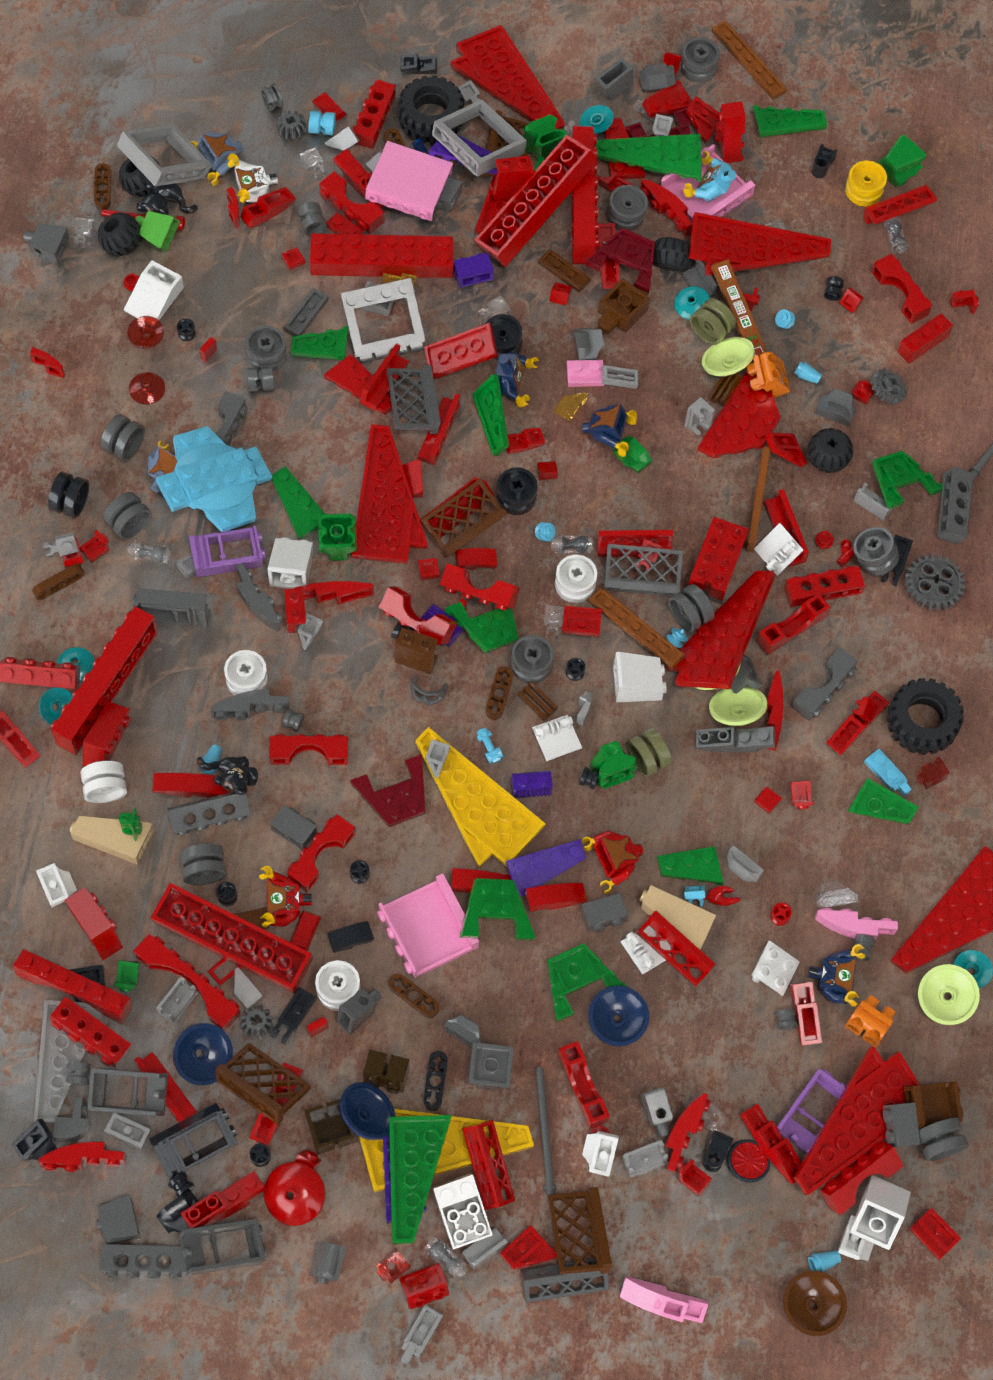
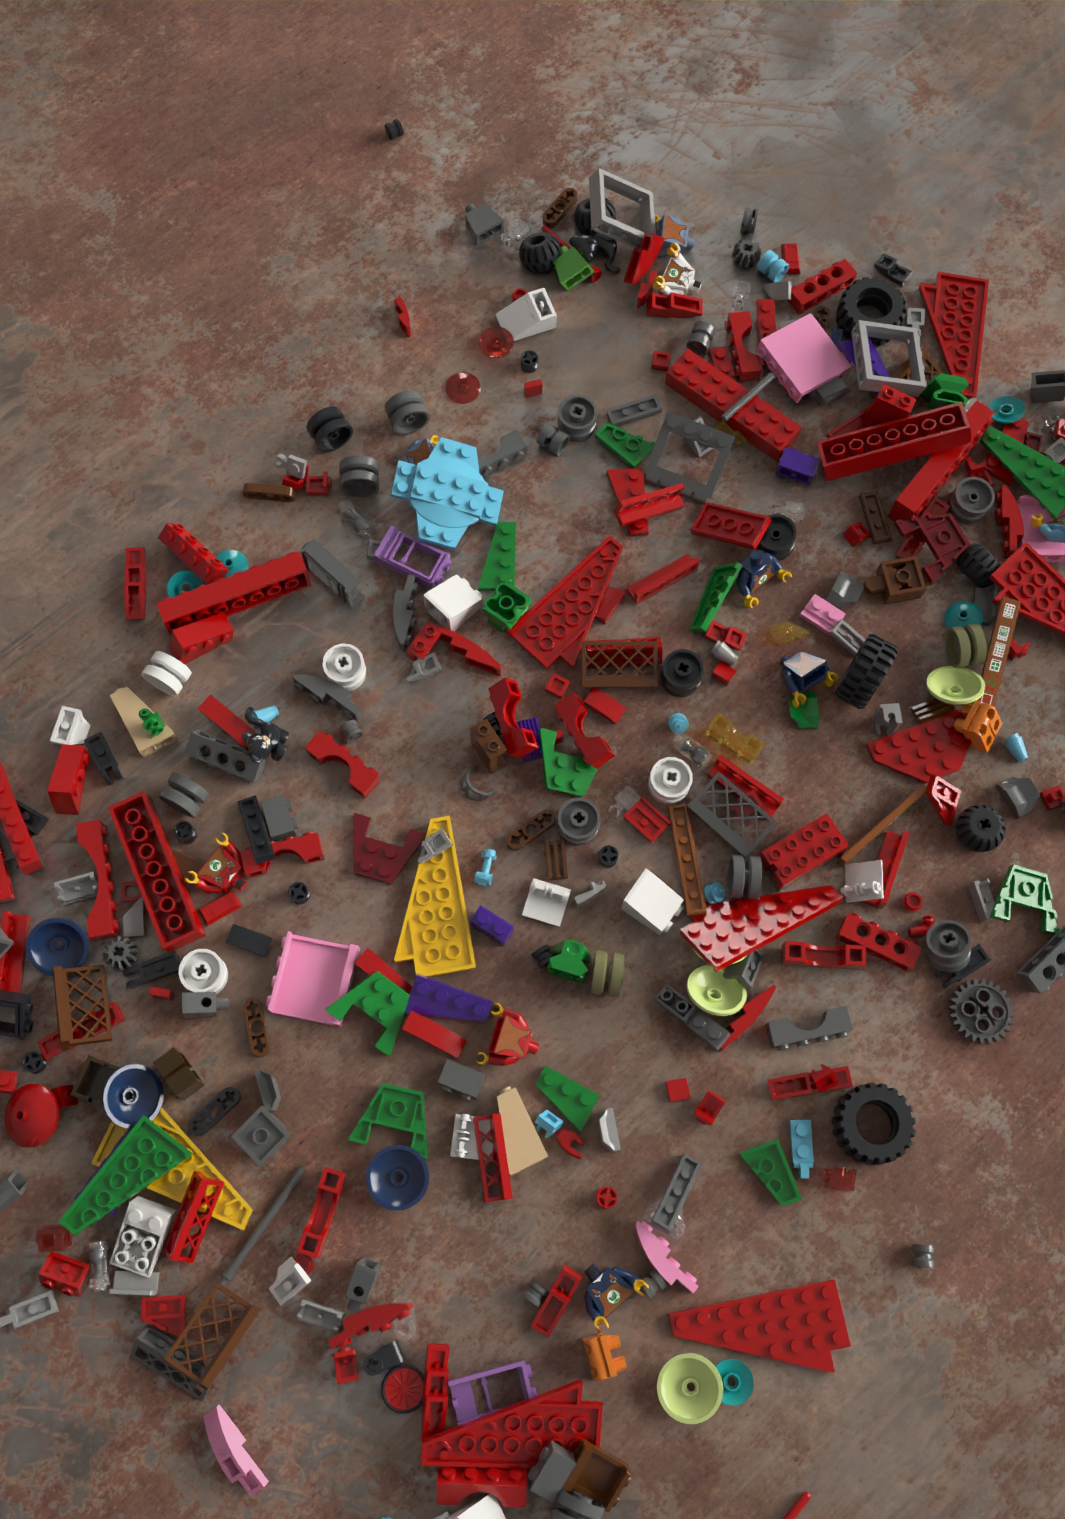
camera: 40 degrees right, 5 degrees up
green bracket [114,960,140,992] -> none
dark grey fence [386,365,441,434] -> none
white hinge [752,940,799,996] -> none
medium azure wheel [775,309,795,329] -> none
none -> black hinge [83,732,123,786]
none -> black tile [237,795,276,865]
none -> red slope [623,232,665,285]
none -> dark grey tile [650,1153,702,1235]
none -> clear yellow arch [705,712,766,765]
none -> light grey cone [710,640,738,666]
none -> dark grey bar [721,372,775,421]
none -> black tyre [834,634,898,709]

